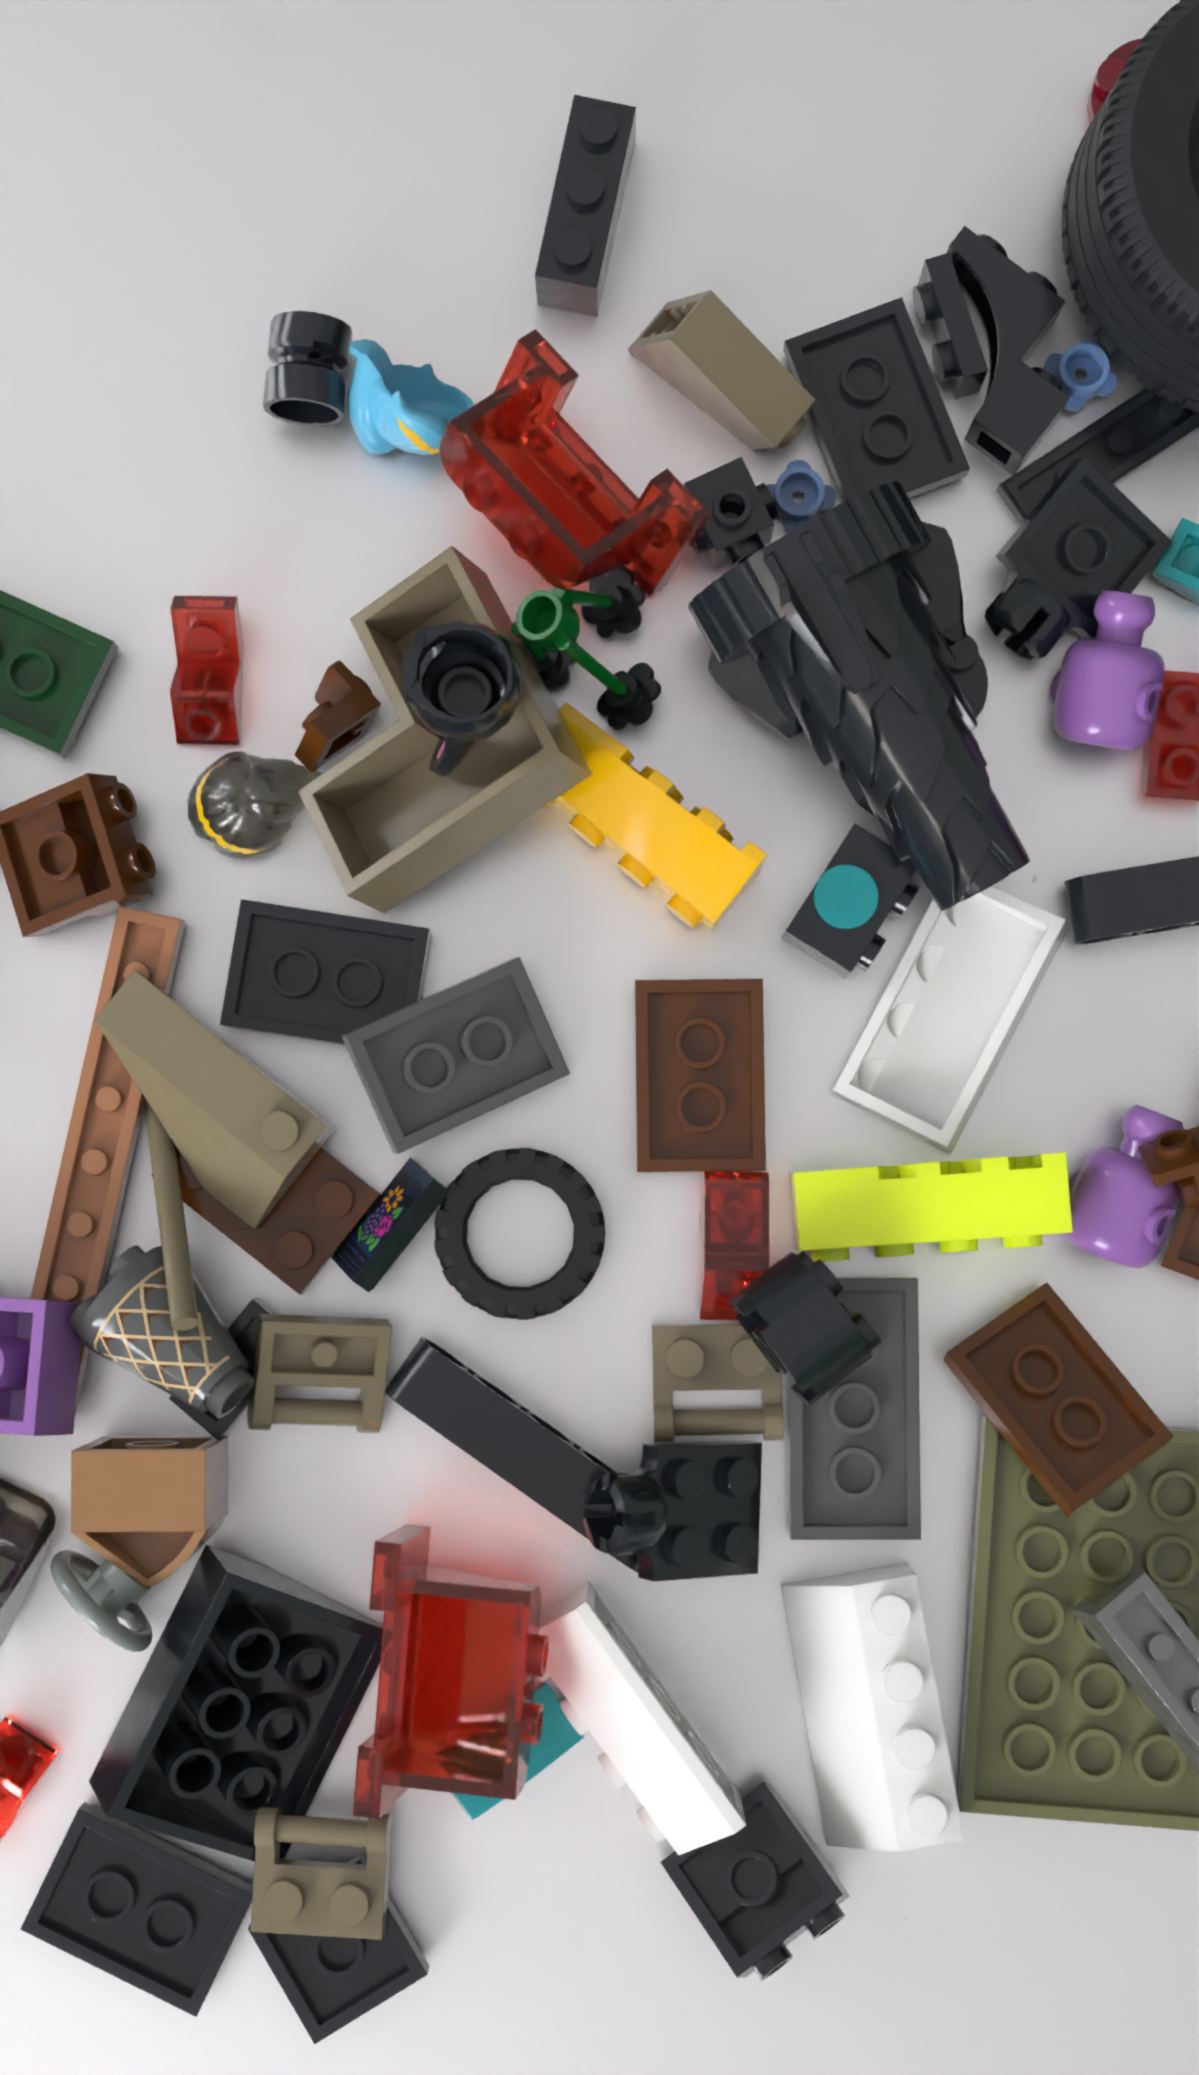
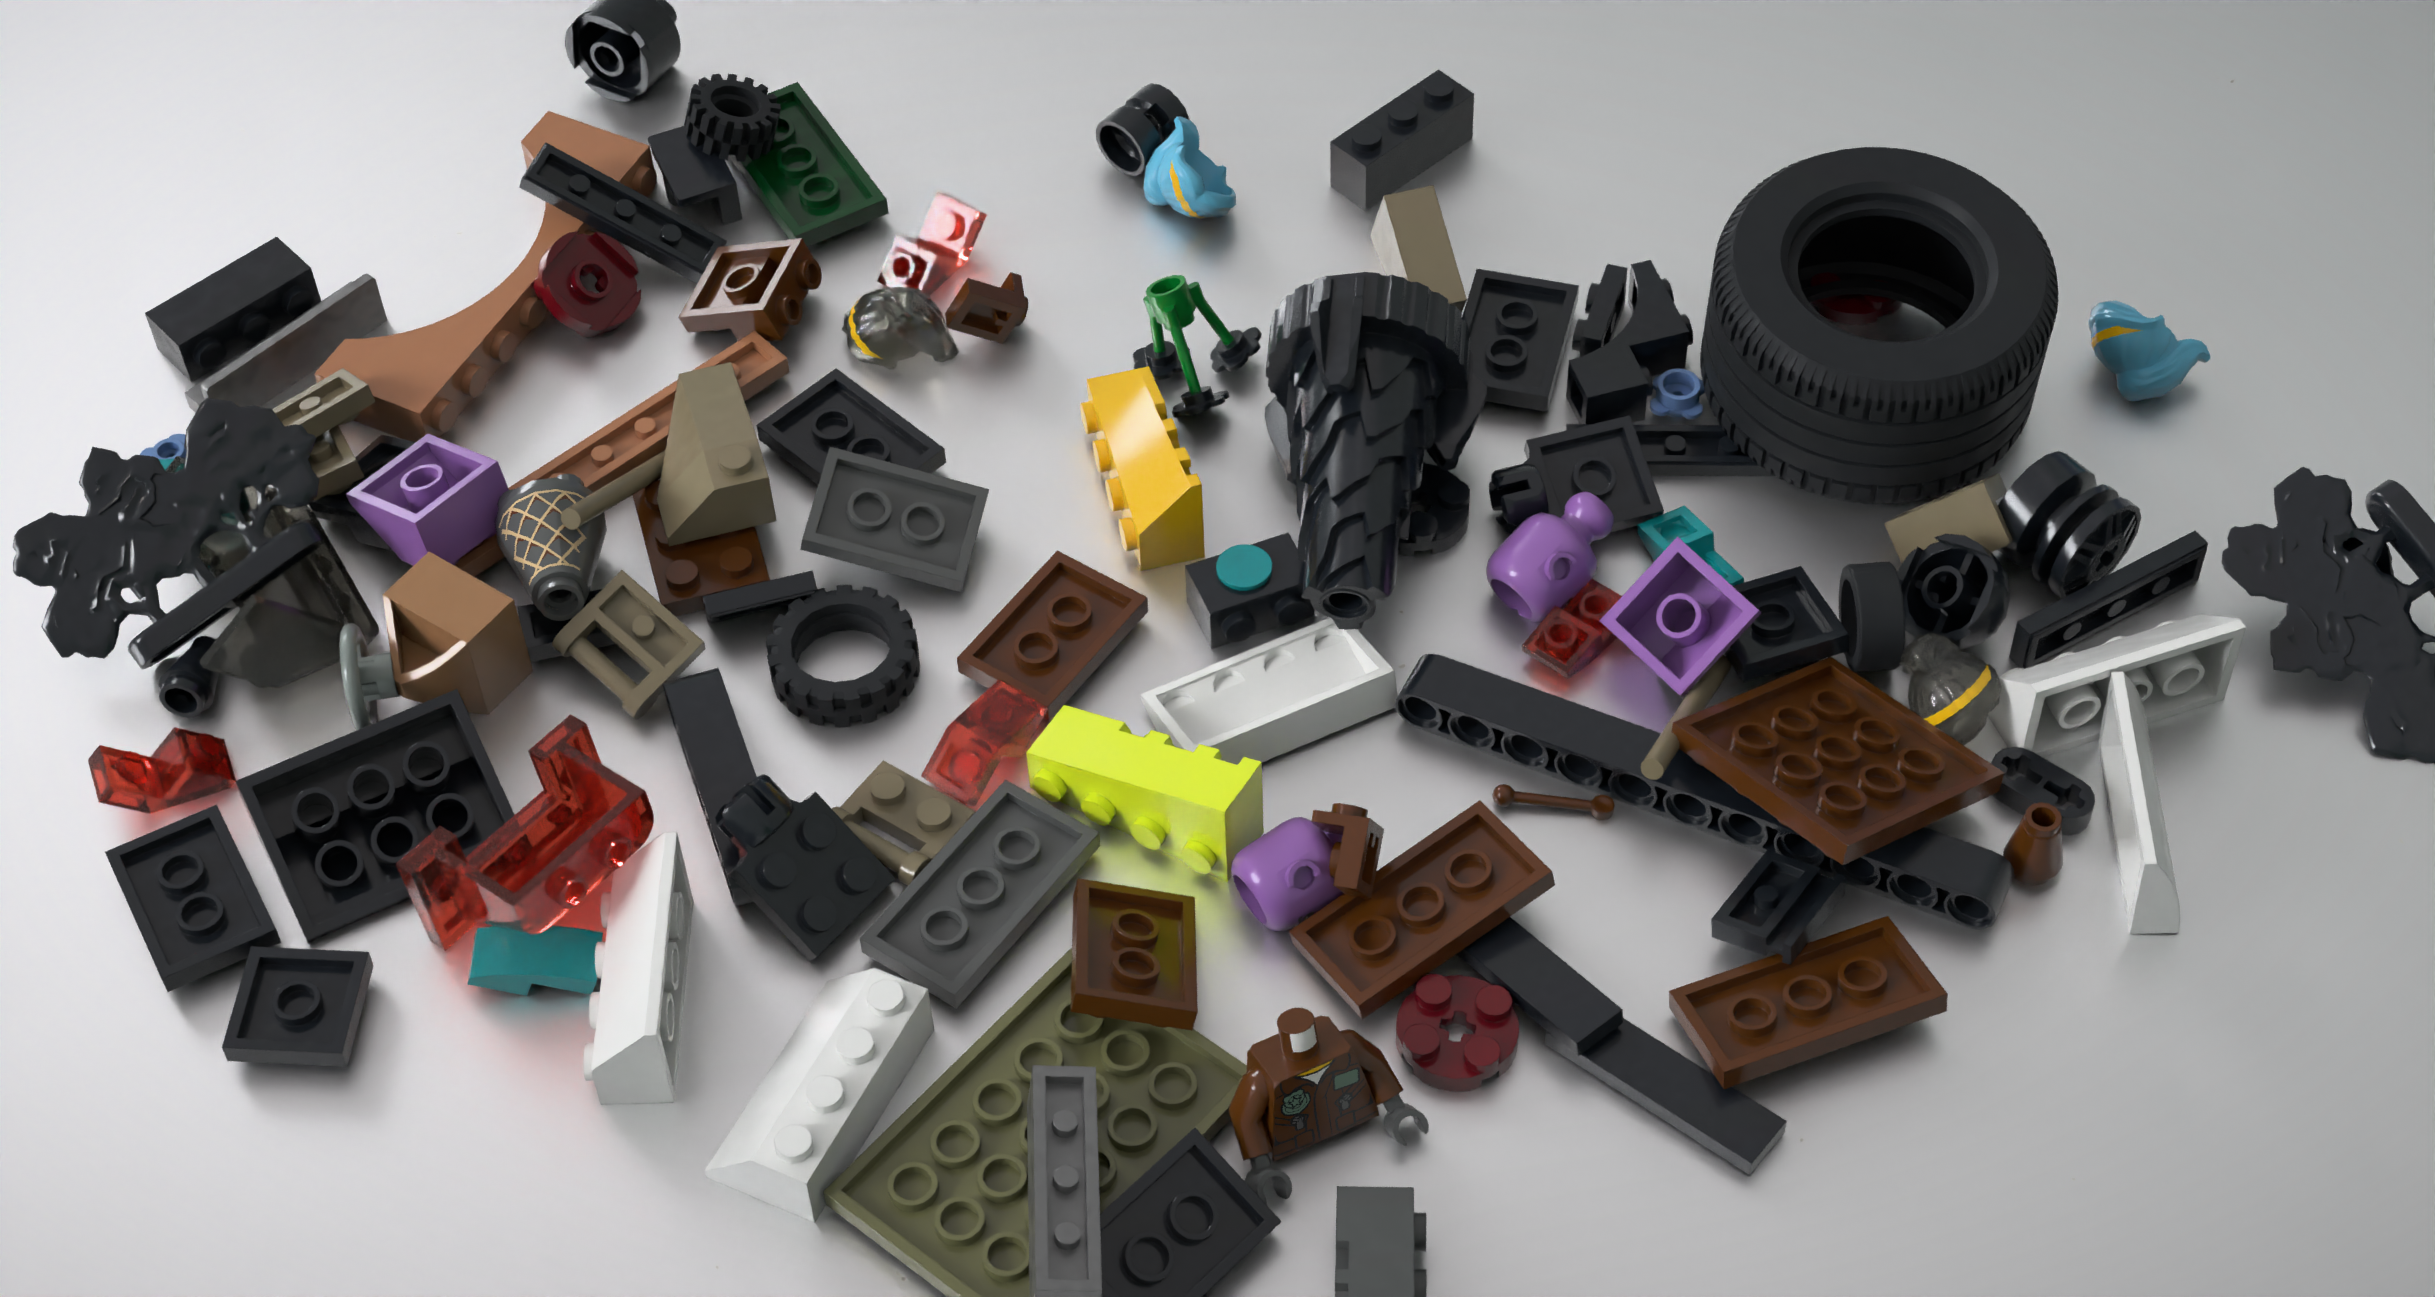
camera: 30 degrees right, 35 degrees down
dark tan plate [250,1807,392,1940] -> none
dark tan piece [298,546,592,913] -> none
black piece [402,619,522,776] -> none
clear red windscreen [439,329,711,597] -> none
black plate [660,1782,850,1981] -> none
black brick [727,1250,882,1407] -> none

